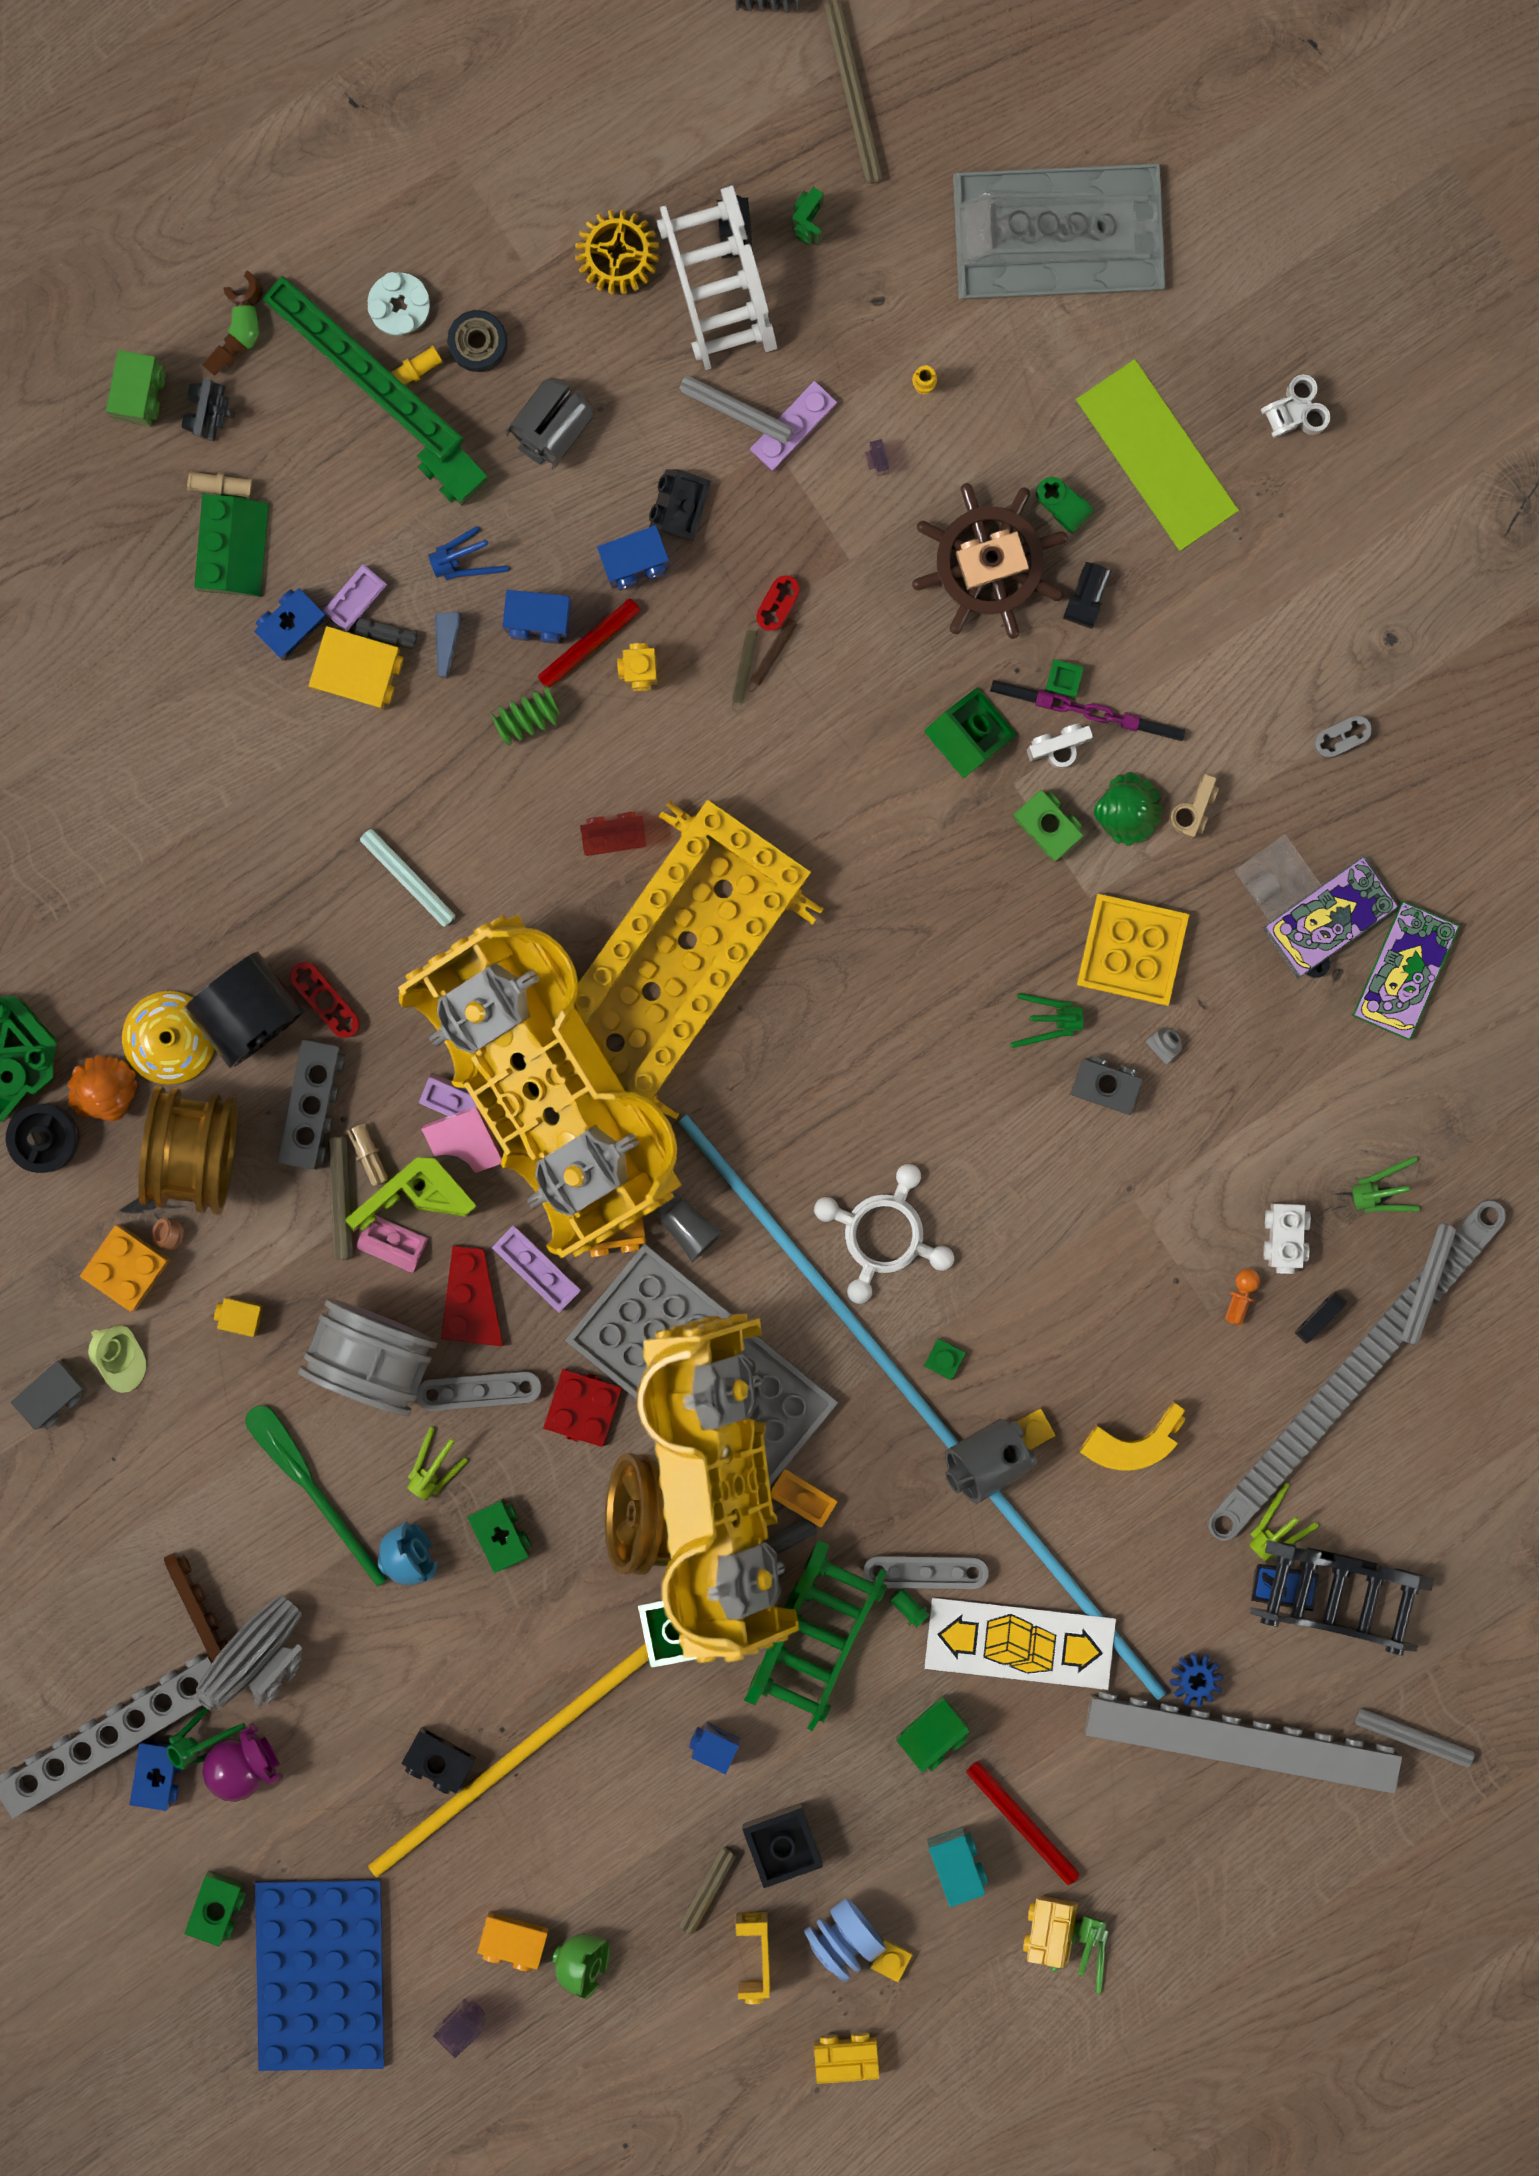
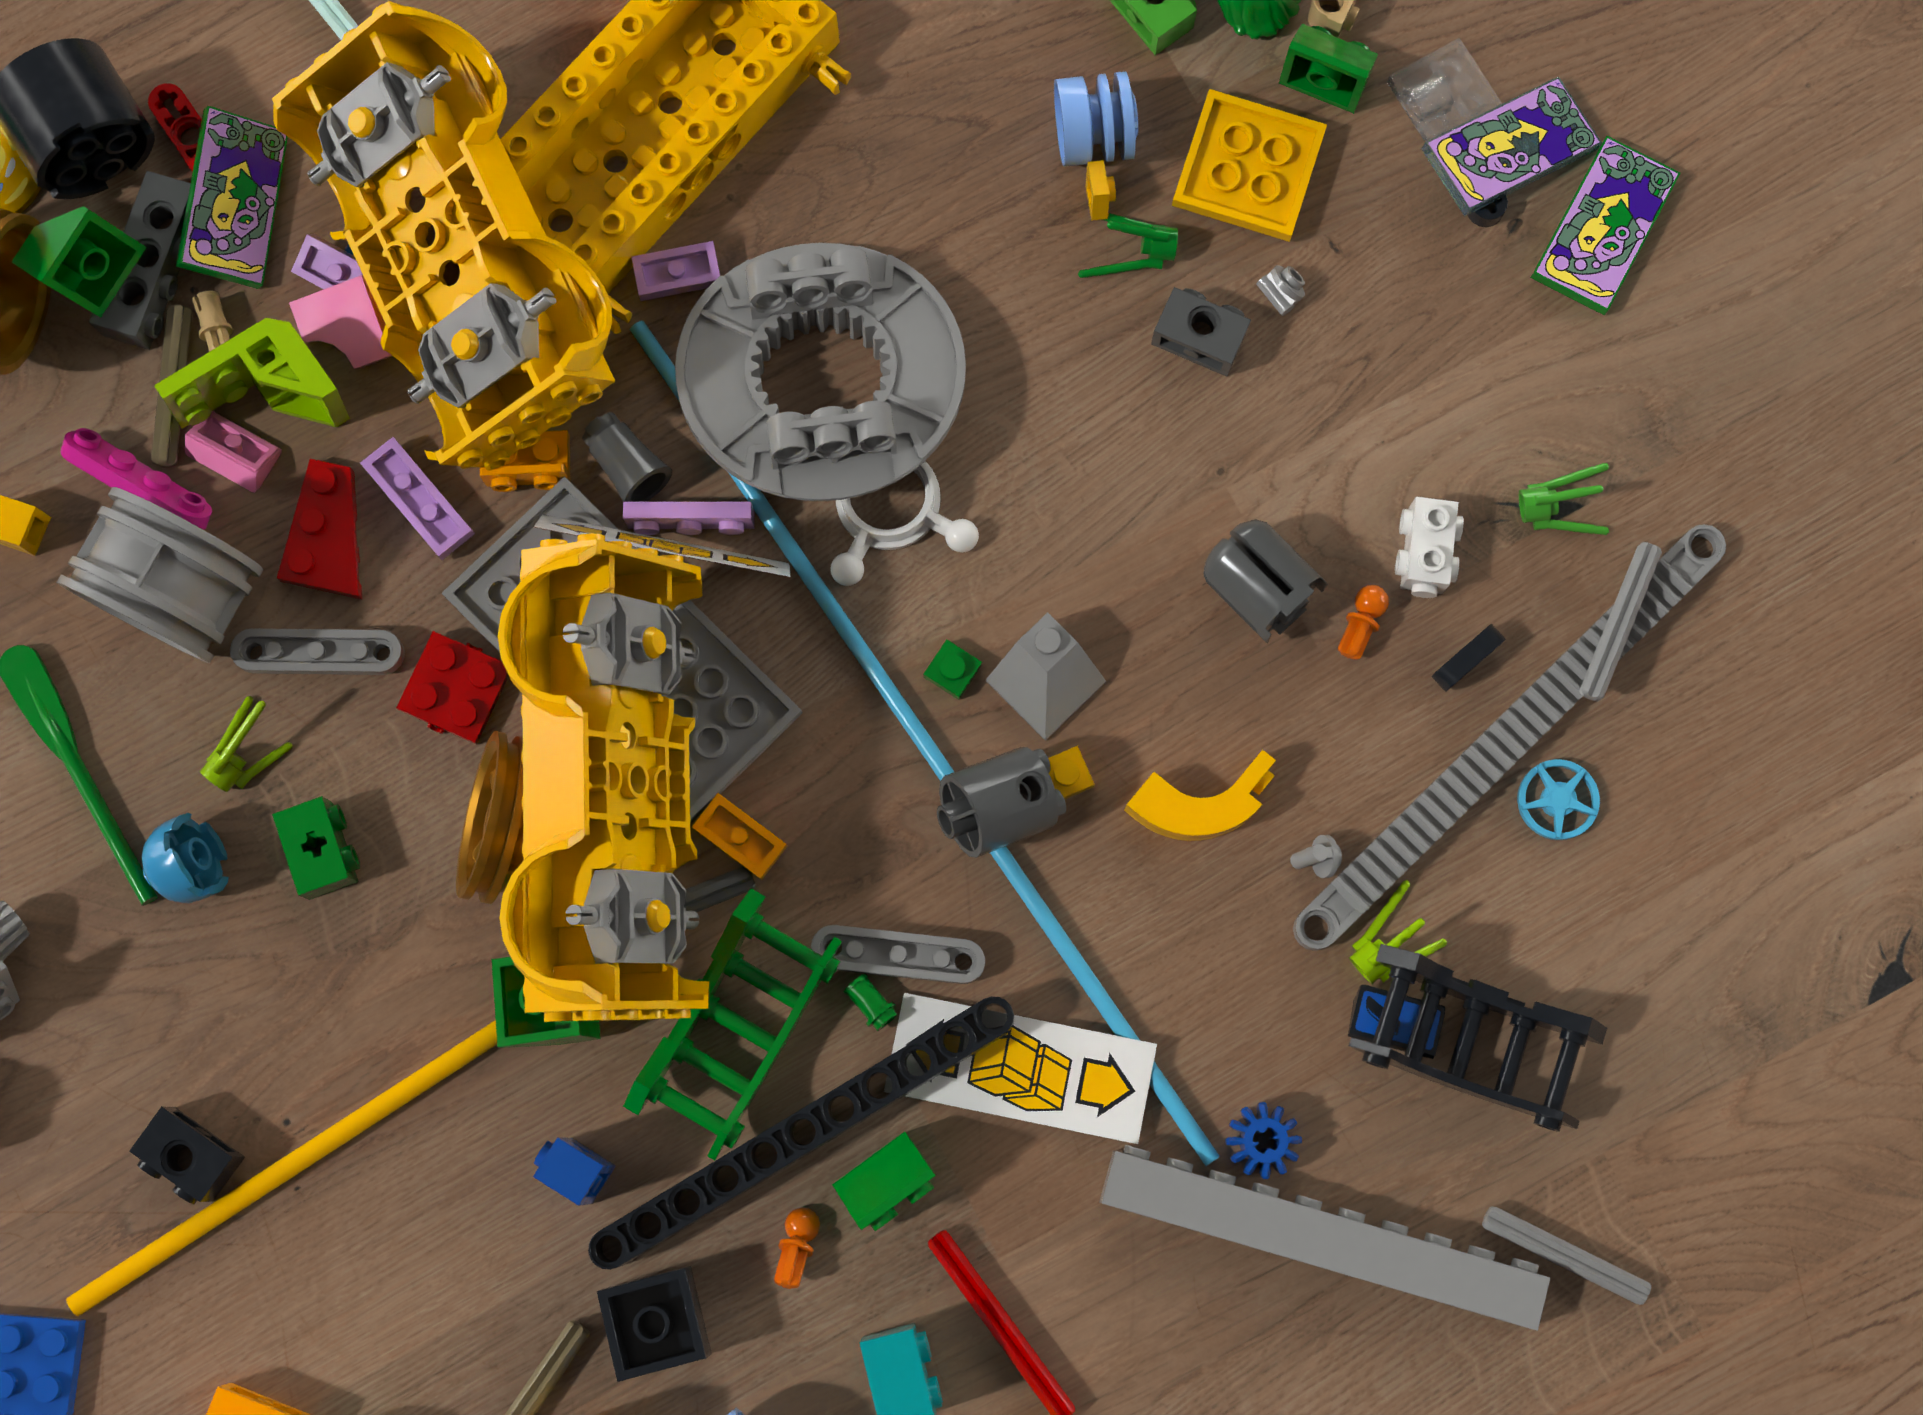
camera: 10 degrees right, 10 degrees down
none -> green slope [12,206,147,318]
none -> dark pink plate [60,428,212,530]
none -> tile [176,105,288,289]
none -> sticker [534,515,791,577]
none -> black beam [588,996,1014,1270]
none -> lavender plate [623,502,755,535]
none -> lavender plate [632,241,720,301]
none -> light grey piece [675,243,966,501]
none -> orange axle [774,1207,820,1289]
none -> light grey slope [986,612,1106,741]
none -> light blue wheel [1054,71,1139,167]
none -> yellow plate [1085,160,1116,221]
none -> dark grey cylinder [1203,519,1328,643]
none -> green slope [1278,24,1378,114]
none -> light grey plate [1290,835,1342,878]
none -> medium azure wheel [1517,759,1600,840]

